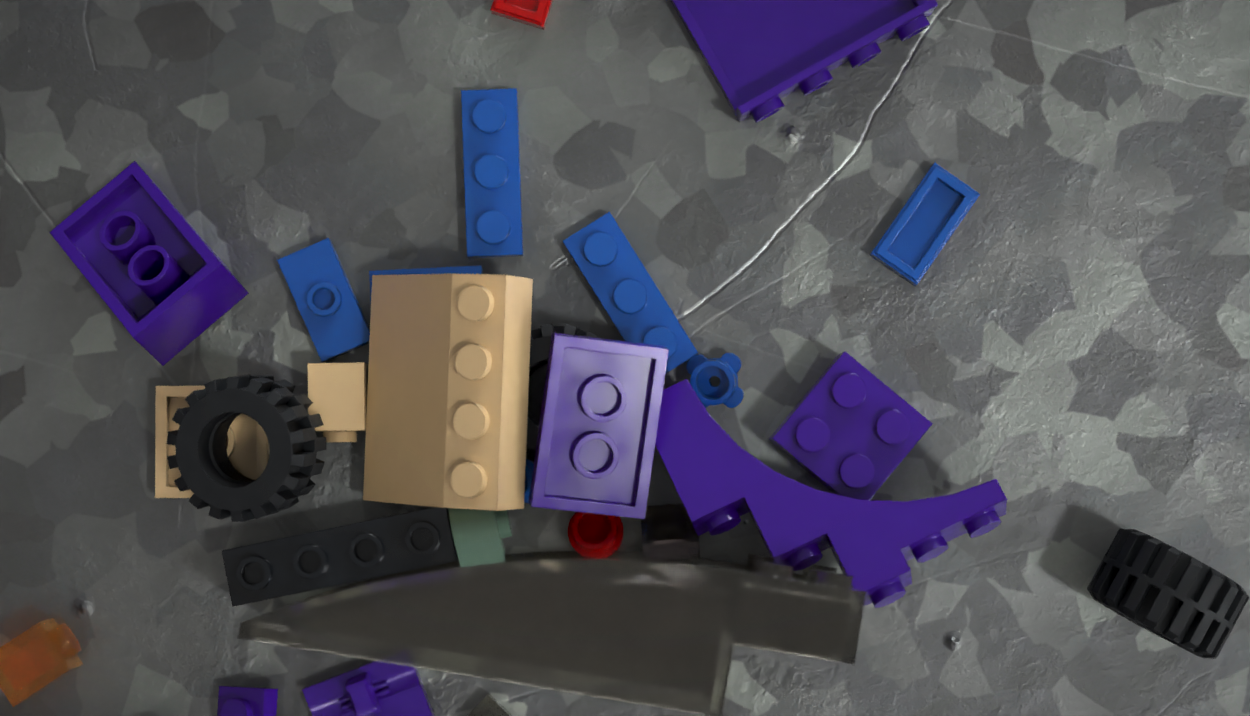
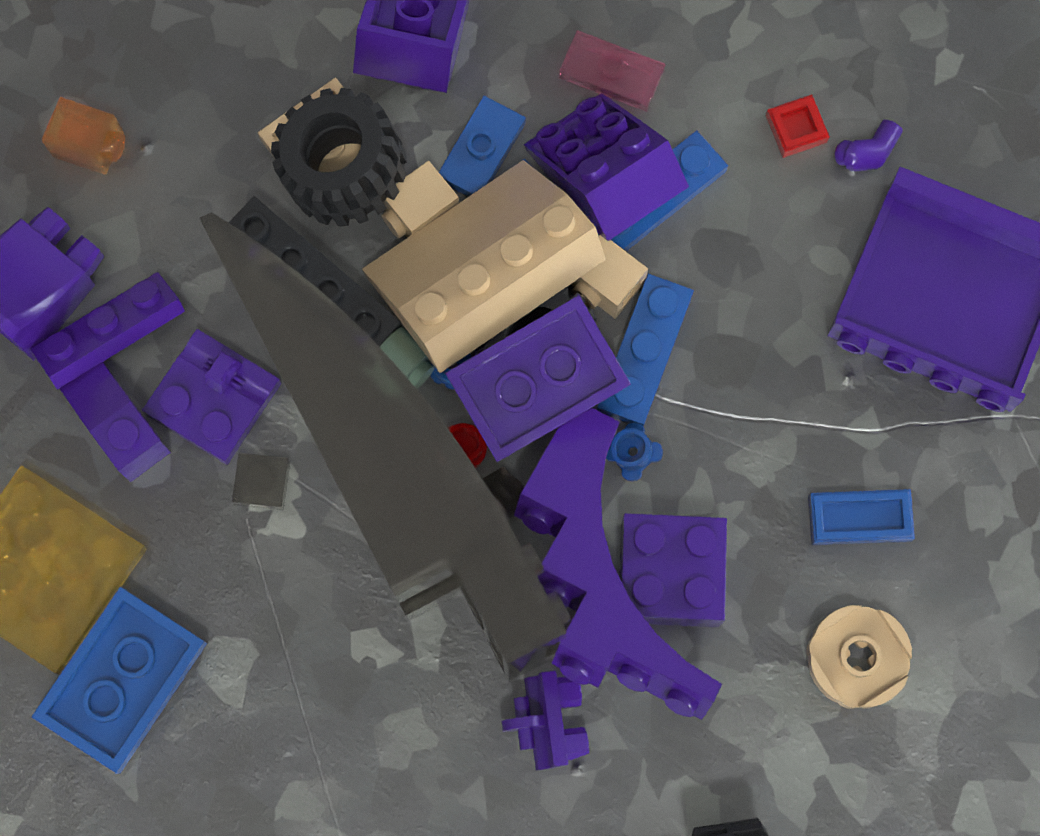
camera: 50 degrees right, 10 degrees down
none -> dark purple hips [501,671,590,771]
none -> dark purple slope [523,93,689,241]
none -> clear pink plate [559,30,666,112]
none -> tan brick [570,235,648,319]
none -> tan plate [807,605,912,709]

